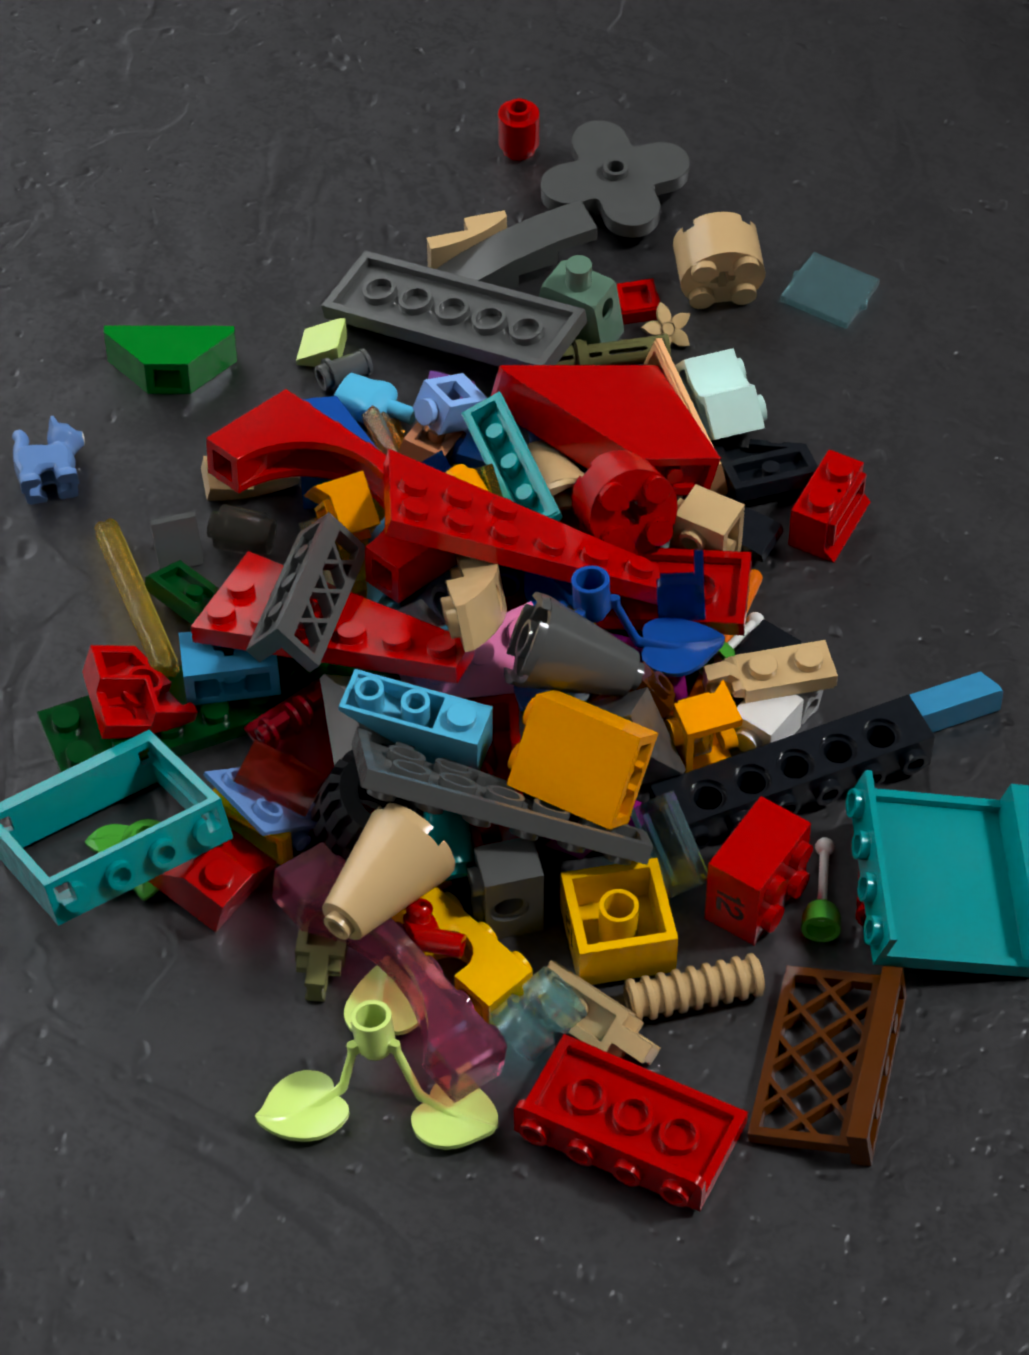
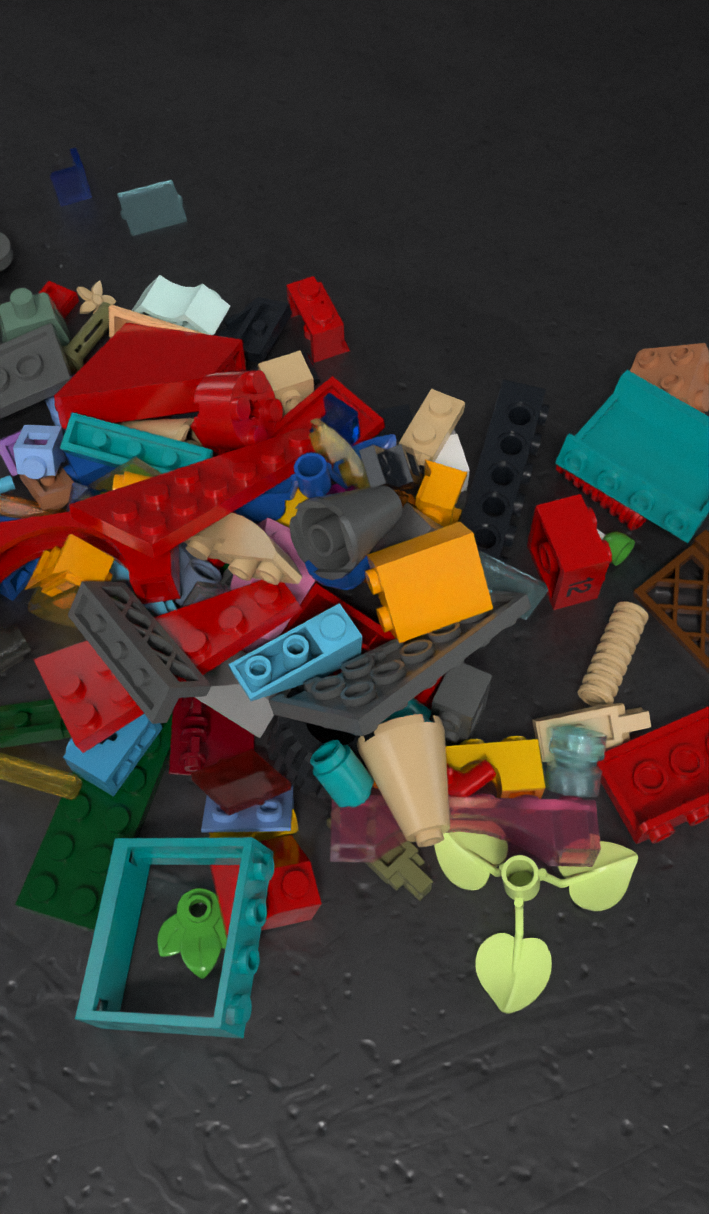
camera: 50 degrees left, 10 degrees up
red slope [82,645,197,739] -> none
yellow brick [560,858,678,985] -> none
tan brick [673,212,765,309] -> none
dark azure slope [910,672,1004,732] -> none
none -> clear blue panel [49,147,92,207]
none -> clear yellow slope [308,418,370,490]
none -> teal brick [310,740,374,807]
none -> black slope [359,444,423,490]

